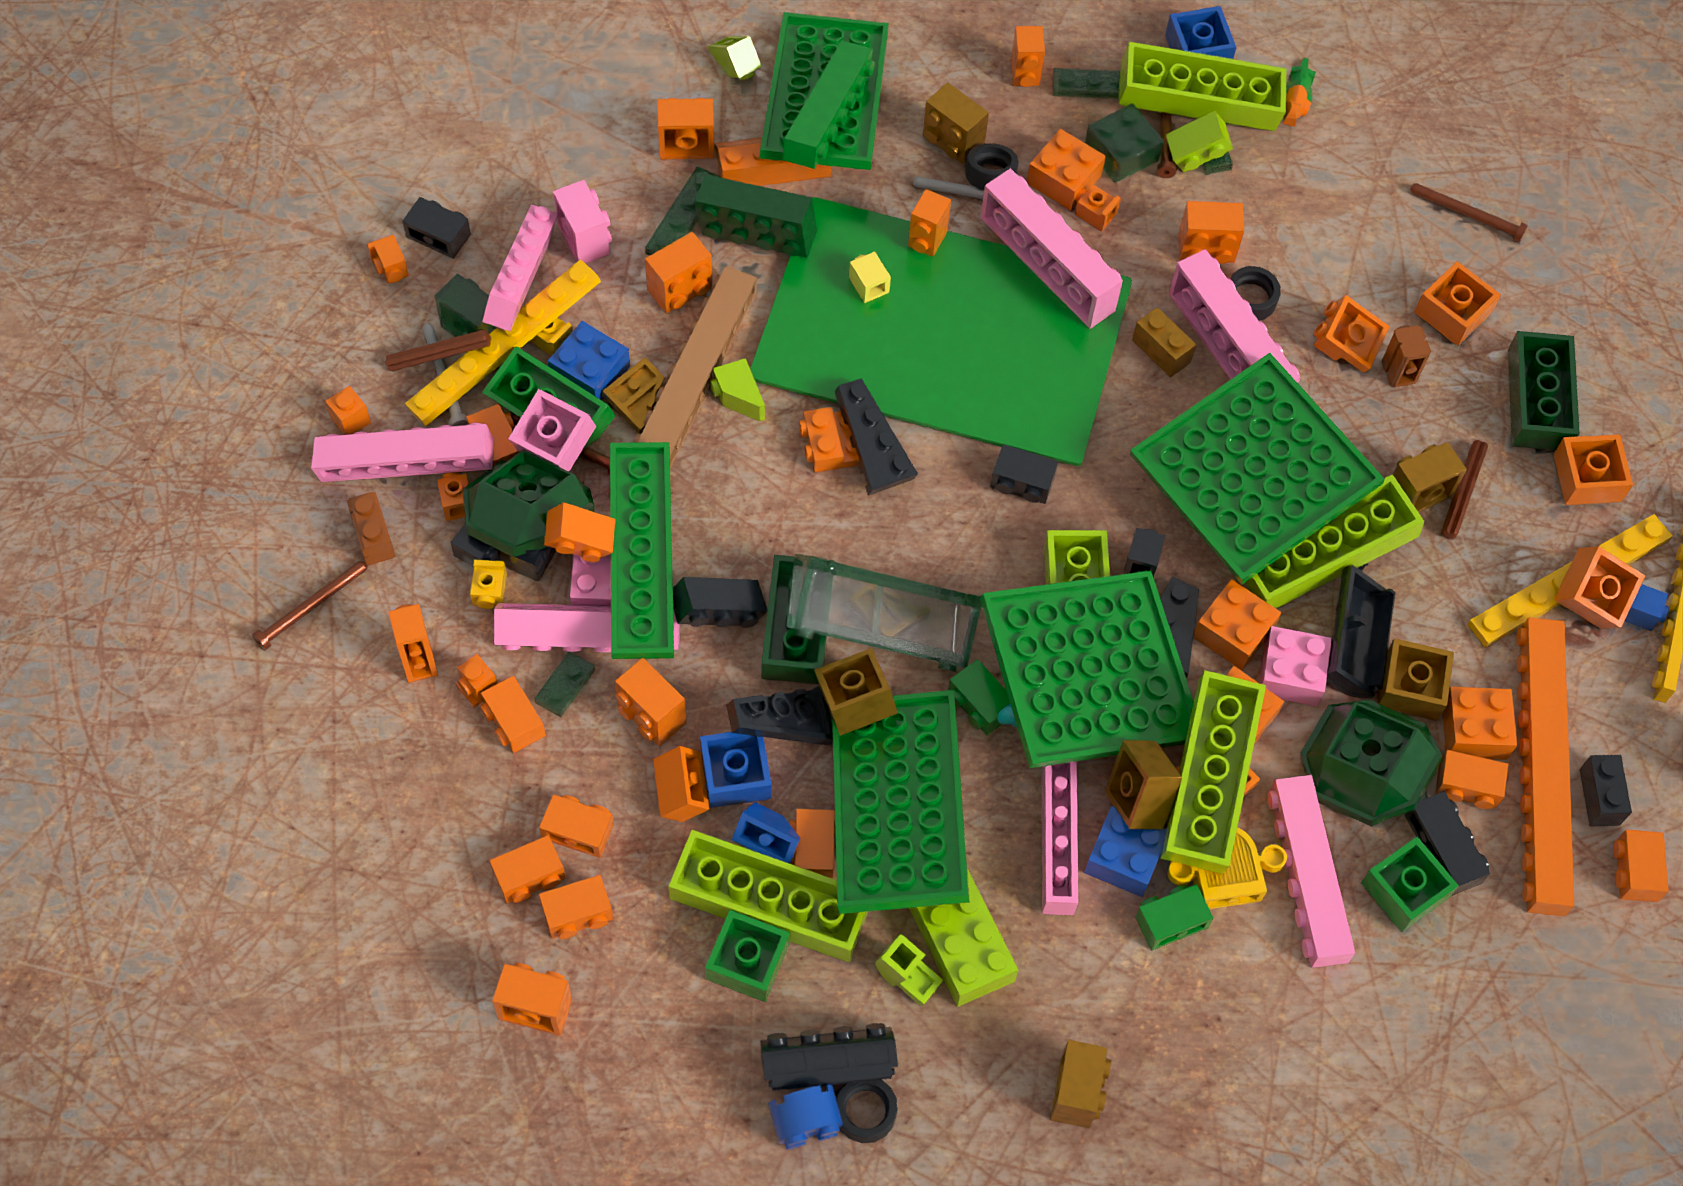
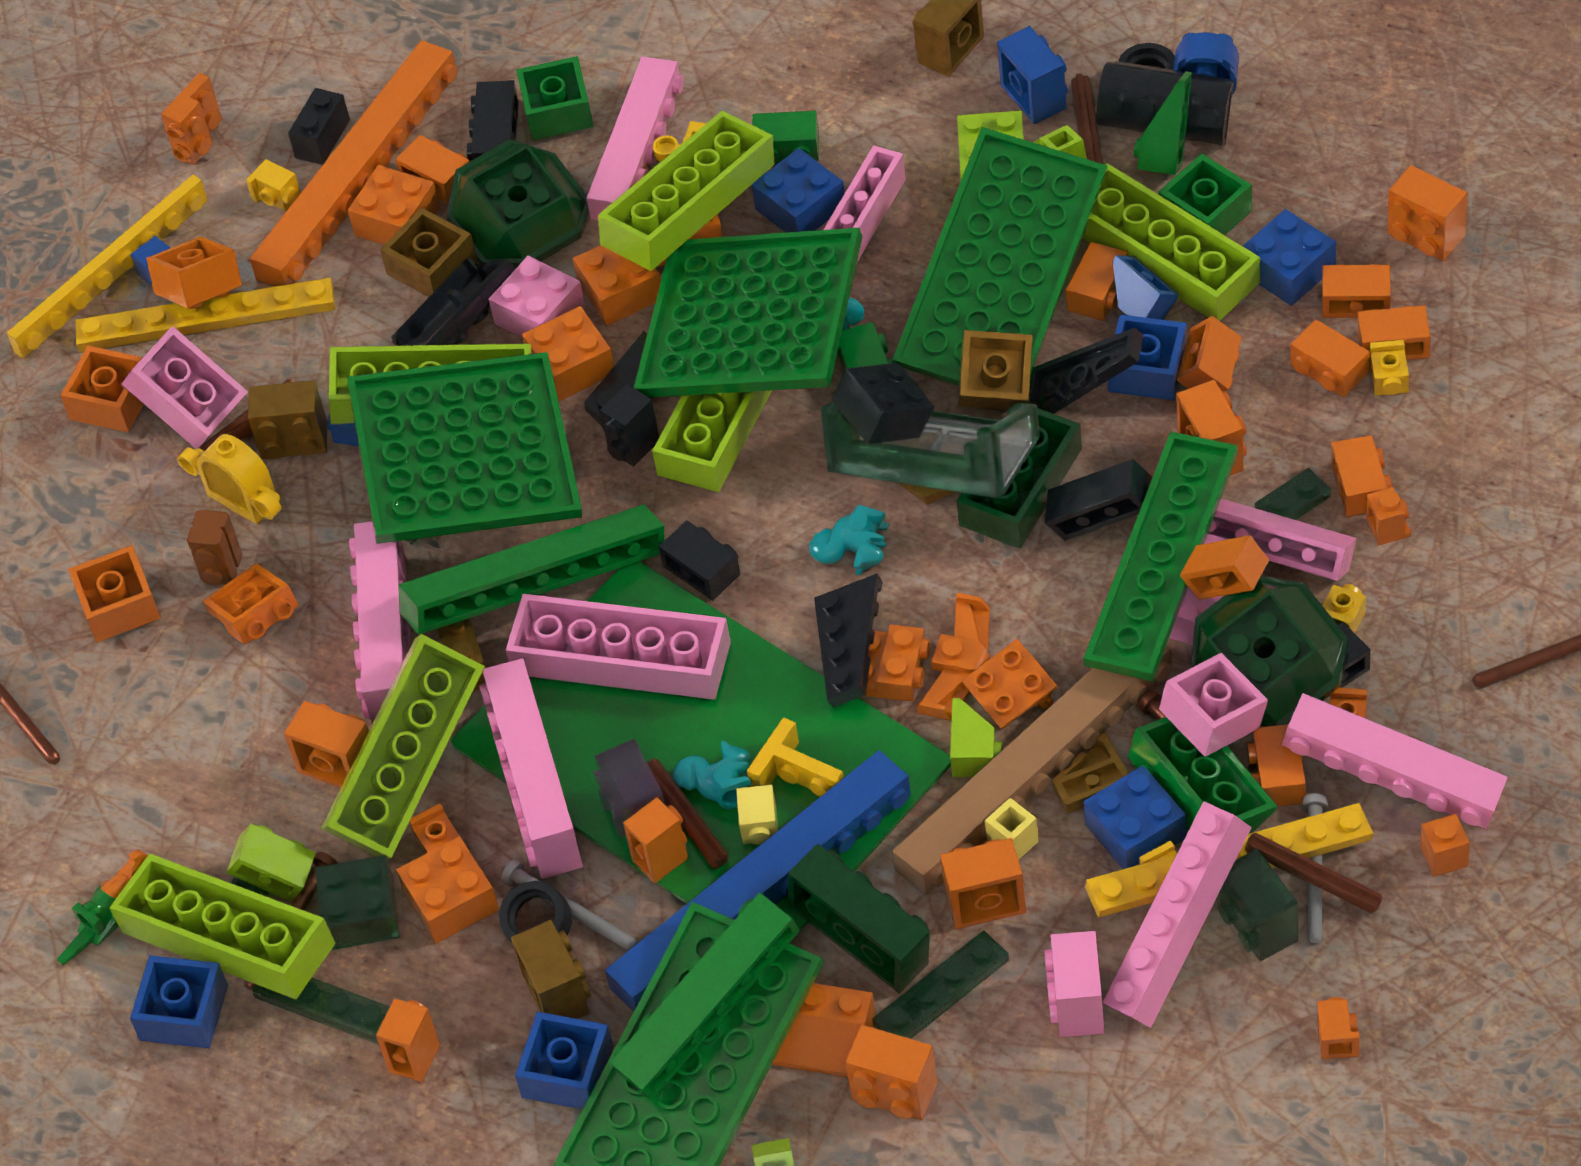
camera: 145 degrees left, 10 degrees down
dark orange brick [346,492,396,565] -> none
orange brick [388,604,438,683] -> none
black brick [402,197,471,259] -> none
pearl gold brick [1105,740,1182,829] -> none
black tyre [1230,266,1281,321] -> none
dark green brick [1508,331,1580,450] -> none
orange brick [1613,829,1669,902] -> none
none -> bright pink brick [121,326,248,449]
none -> yellow piece [177,434,282,524]
none -> yellow brick [246,159,301,211]
none -> lime brick [321,634,485,861]
none -> green brick [398,504,664,635]
none -> bright pink brick [505,594,731,700]
none -> blue brick [515,1012,614,1109]
none -> clear purple brick [593,739,665,839]
none -> blue brick [605,750,911,1012]
none -> copper axle [642,758,729,869]
none -> teal animal [672,741,751,810]
none -> yellow bracket [747,717,844,797]
none -> teal animal [809,505,889,576]
none -> black brick [831,363,935,444]
none -> orange plate [916,593,990,721]
none -> orange hinge [961,639,1058,730]
none -> light yellow brick [985,798,1039,860]
none -> blue brick [997,26,1068,125]
none -> copper axle [1071,73,1103,164]
none -> green slope [1134,71,1192,175]
none -> blue brick [1243,209,1336,306]
none -> yellow brick [1370,340,1409,396]

